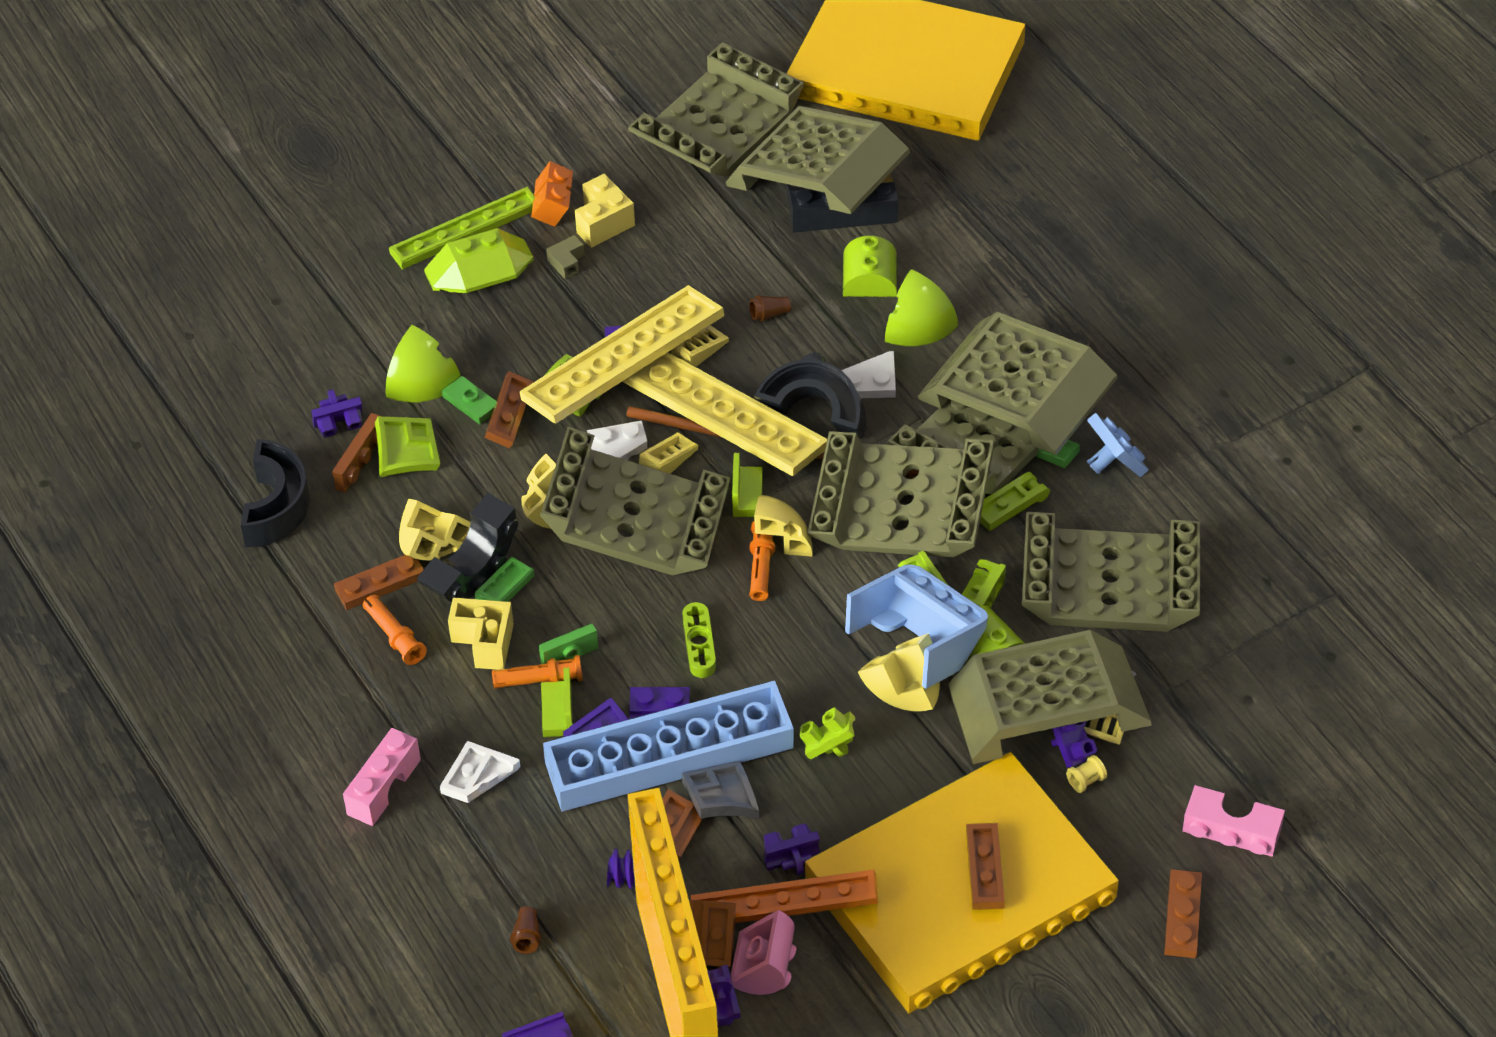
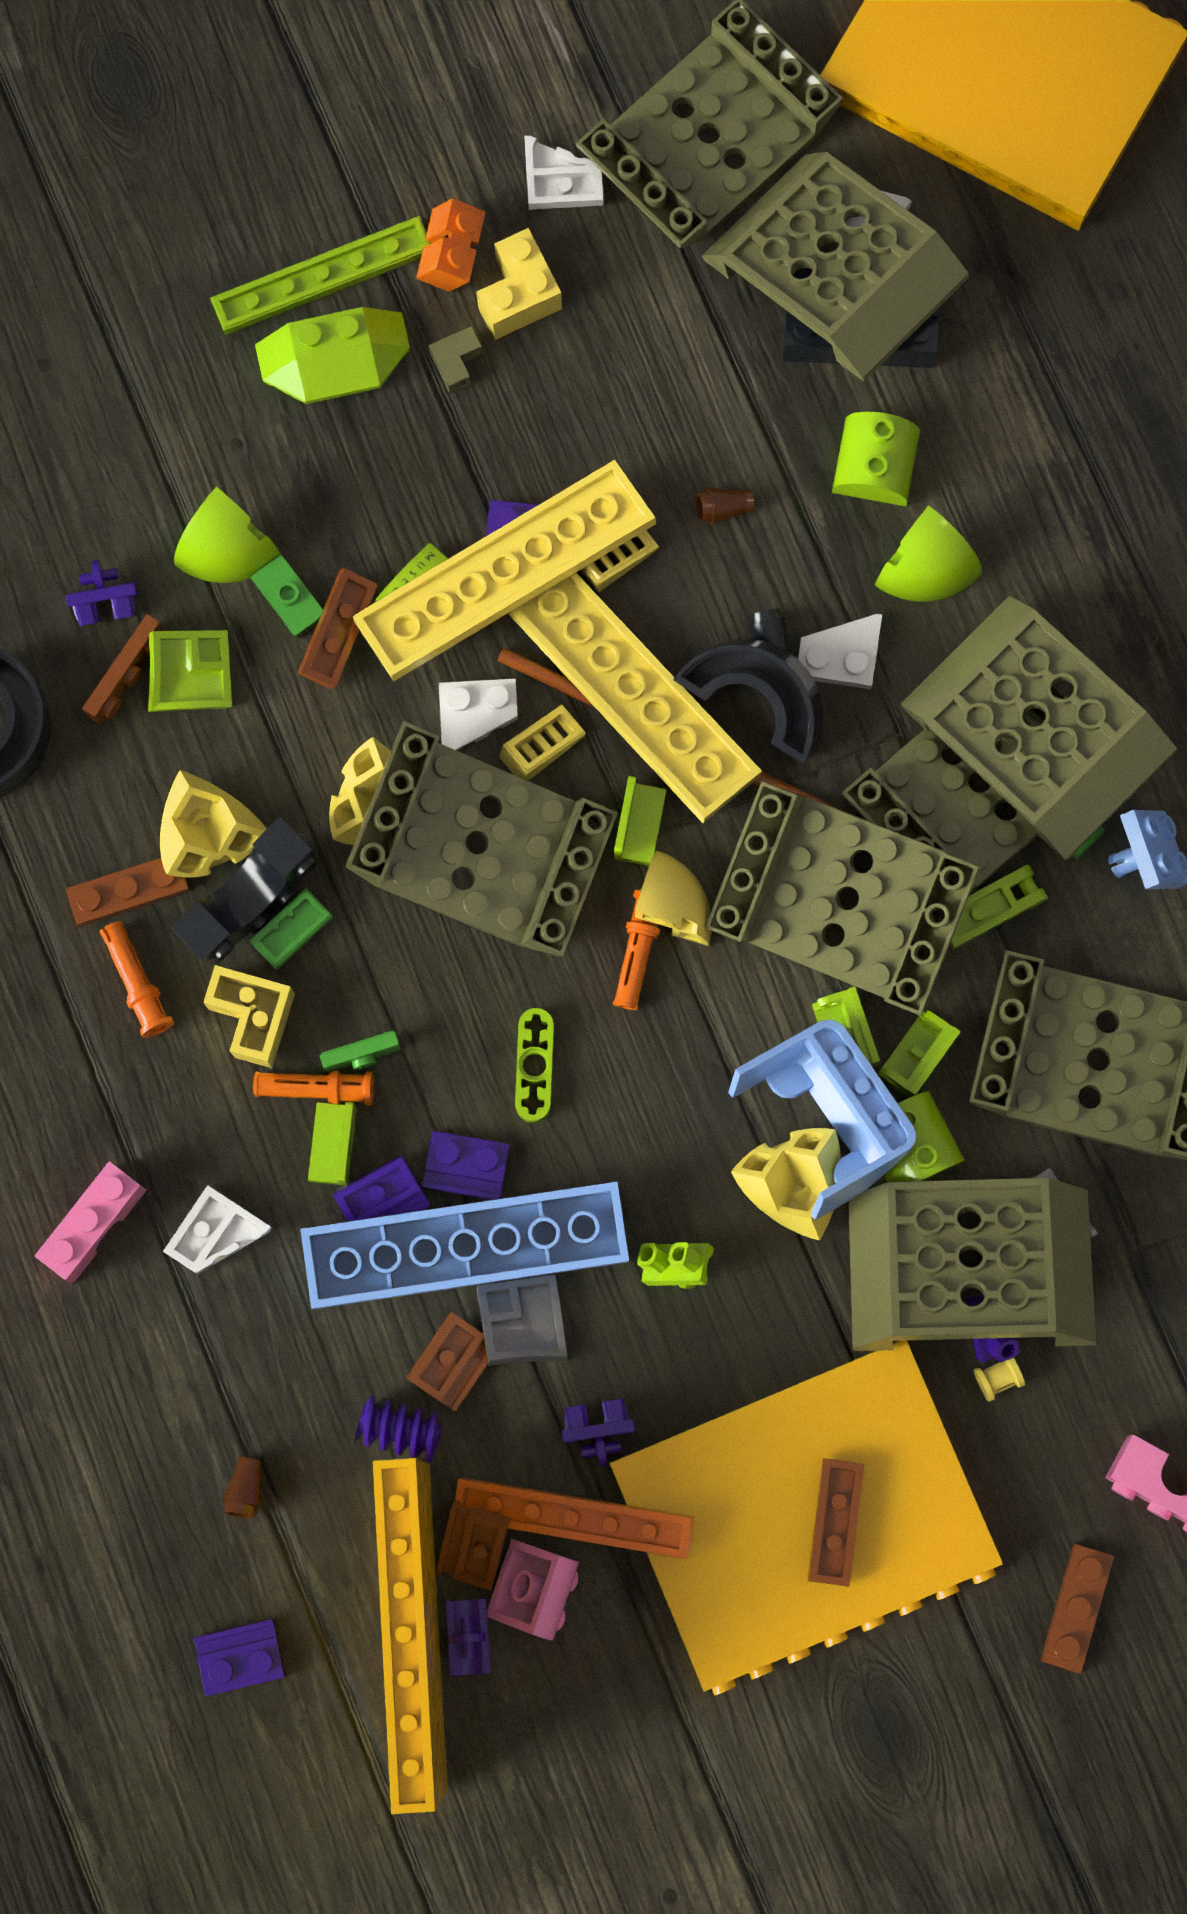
camera: 10 degrees right, 30 degrees up
none -> white wing [524,136,603,210]

